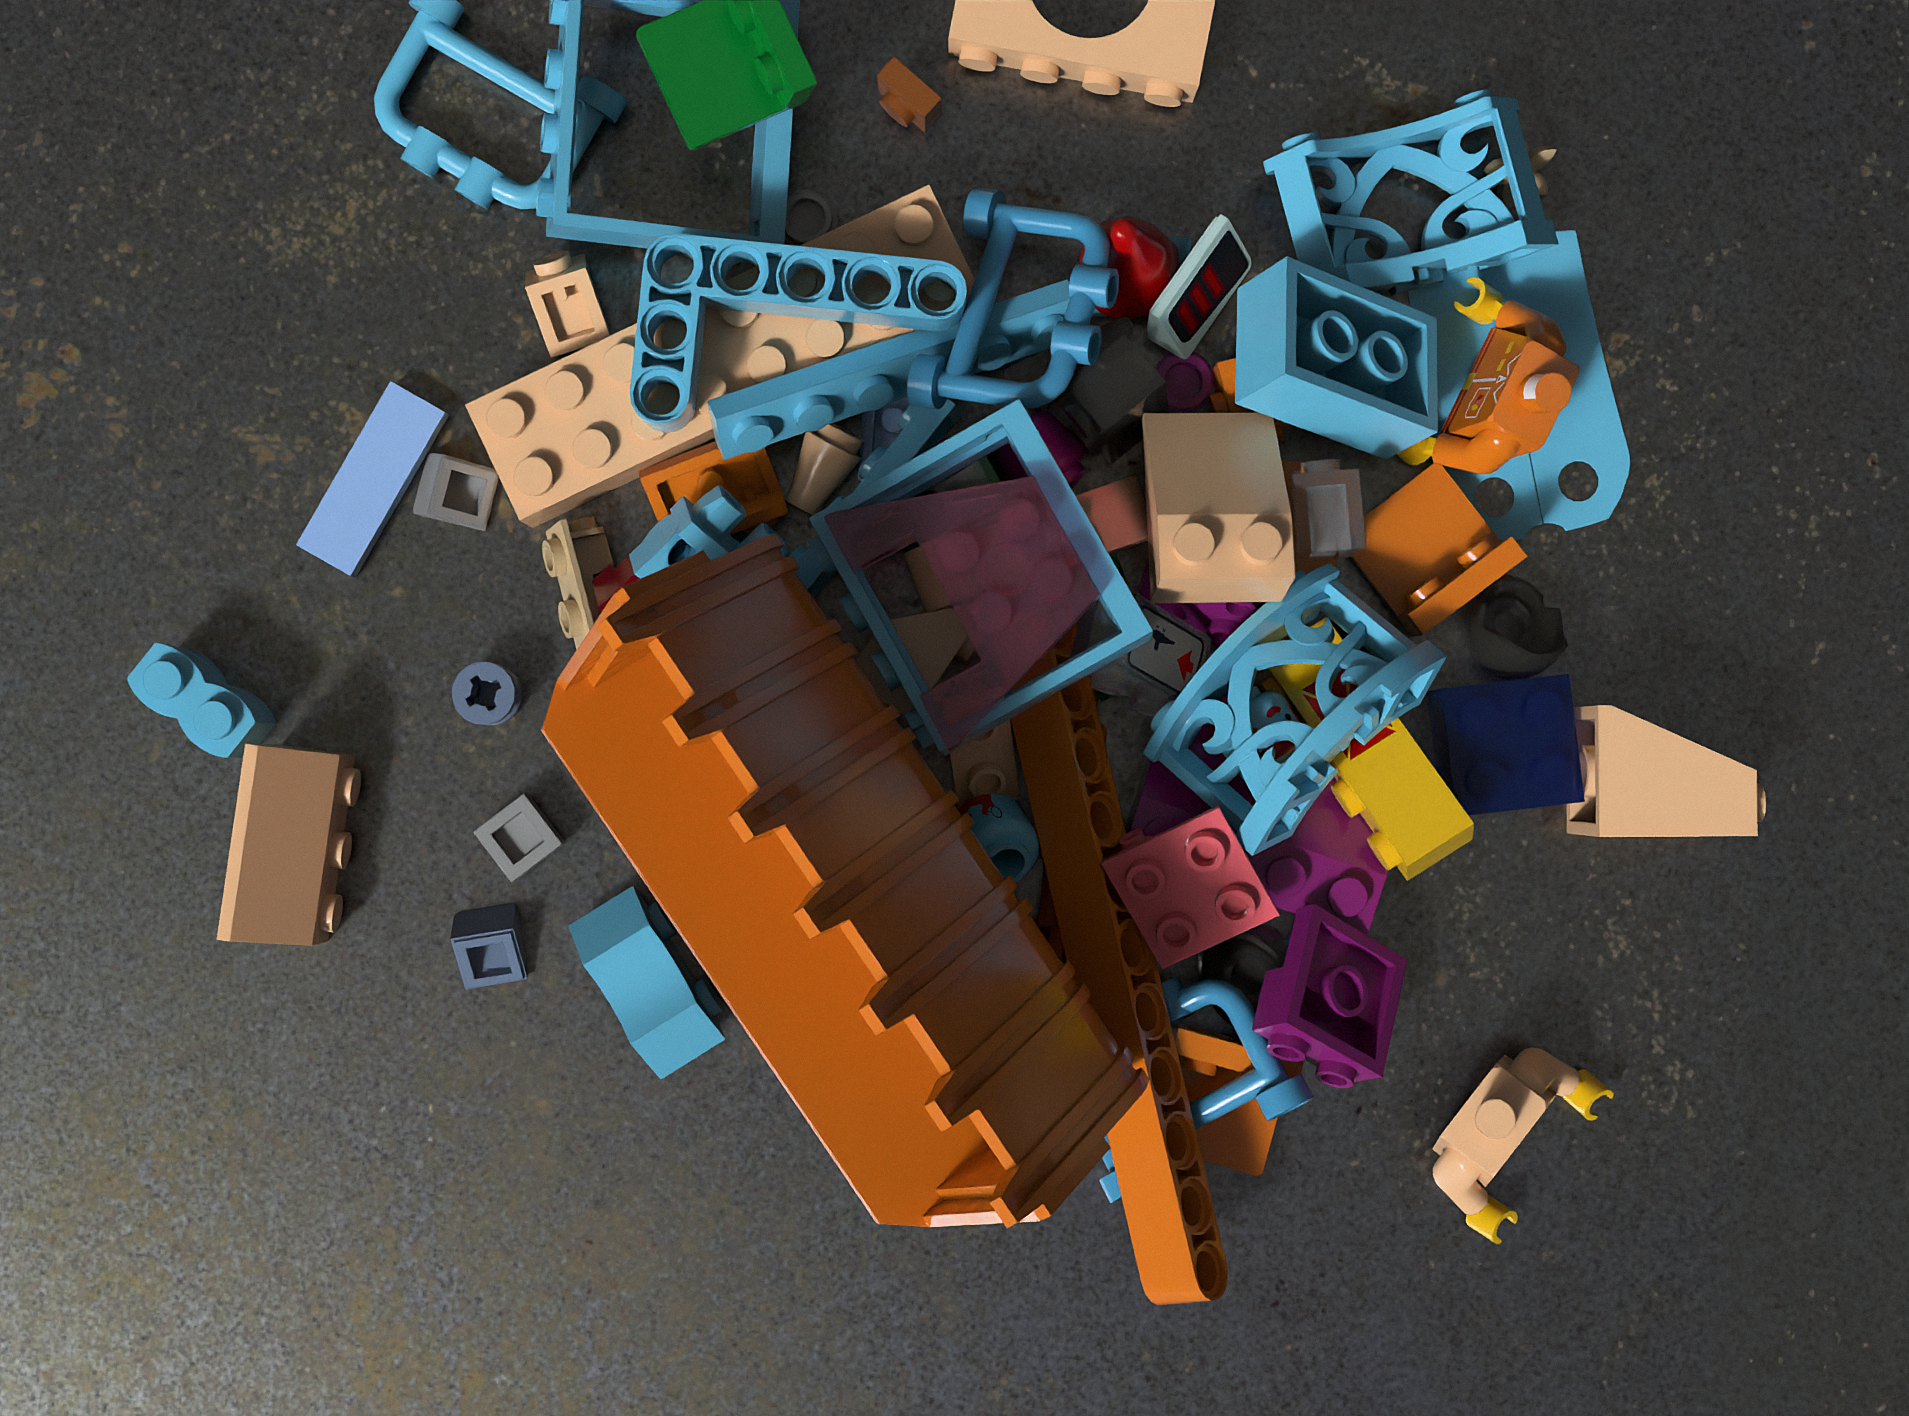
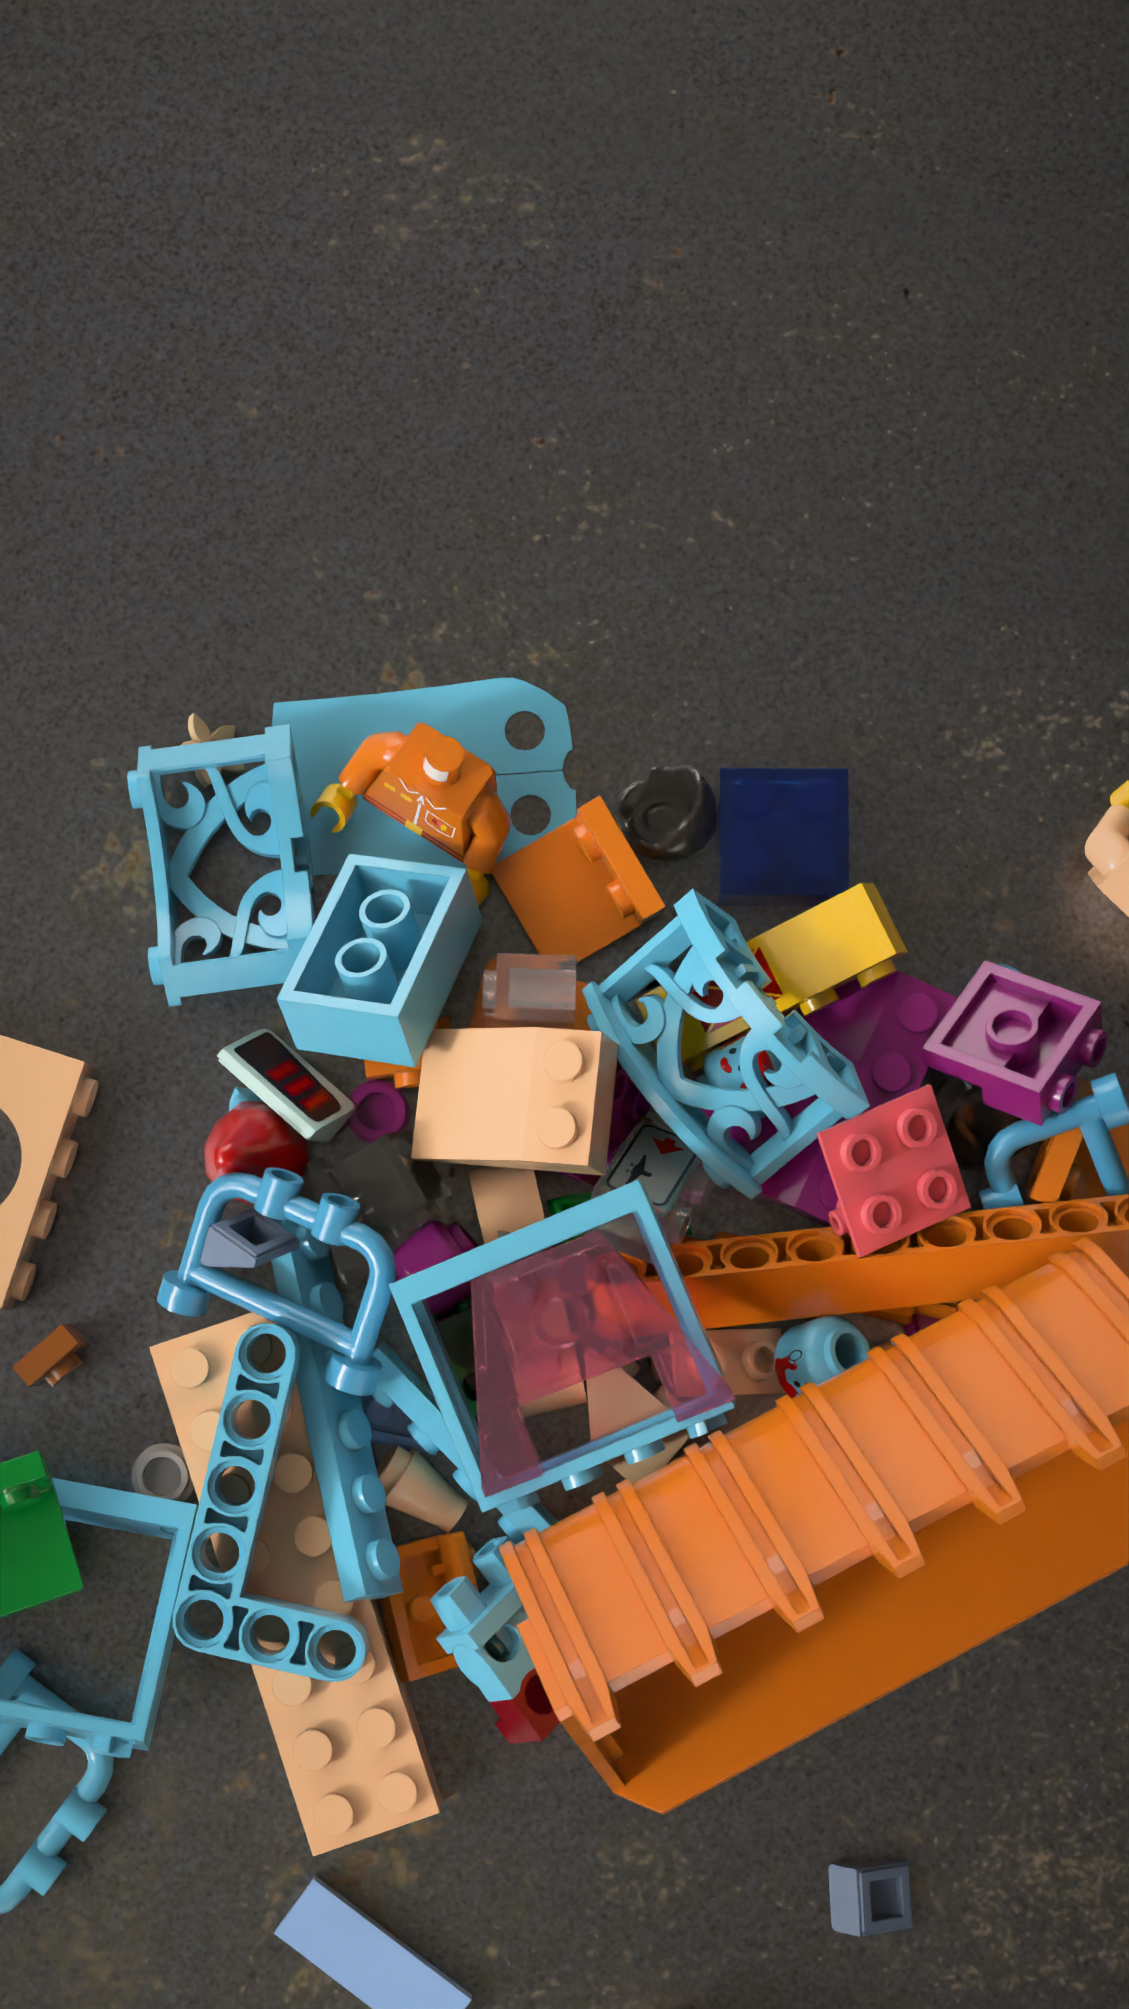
camera: 85 degrees left, 5 degrees down
light grey slope [413,453,499,531] -> none
sand blue wheel [452,662,524,725] -> none
light grey plate [473,793,565,883] -> none
light nougat bracket [525,251,611,358] -> none
tan hinge [542,516,614,650] -> none
medium azure brick [568,886,726,1079] -> none
light nougat slope [1565,705,1766,837] -> none
none -> sand blue slope [200,1208,300,1268]

